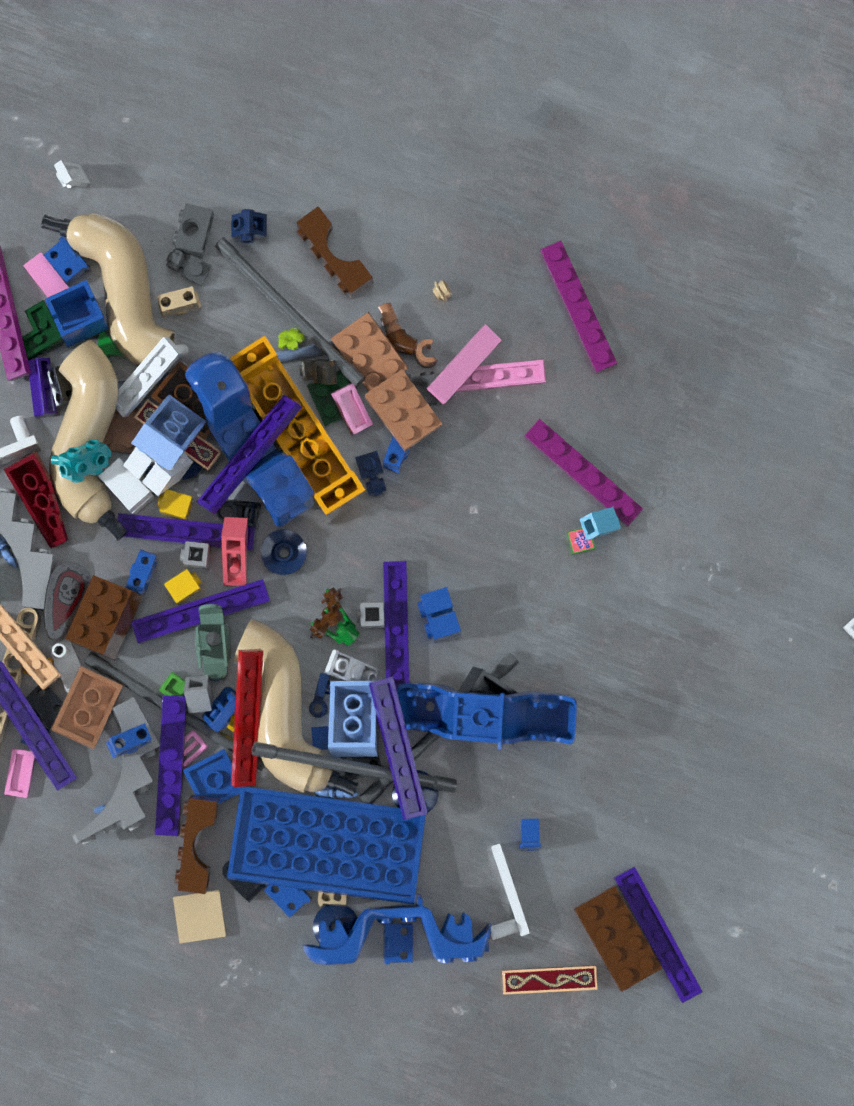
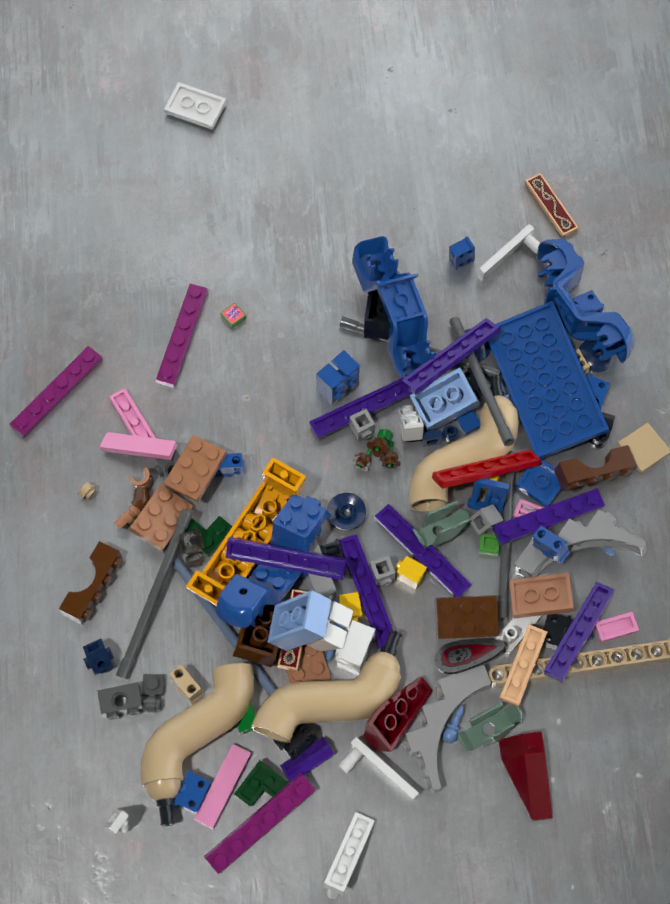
camera: 120 degrees left, 15 degrees down
blue piece [45,280,109,347] -> none
teal brick [51,439,111,483] -> none
white piece [116,337,189,417] -> none
blue piece [126,549,158,594] -> none
coral slope [221,517,248,586] -> none
lime plant [278,328,305,351] -> none
bright pink tile [331,383,373,435] -> none
dark blue plate [355,451,387,497] -> none
reddish brown brick [573,885,663,992] -> none
medium azure brick [580,507,621,541] -> none
dark purple plate [614,867,703,1003] -> none

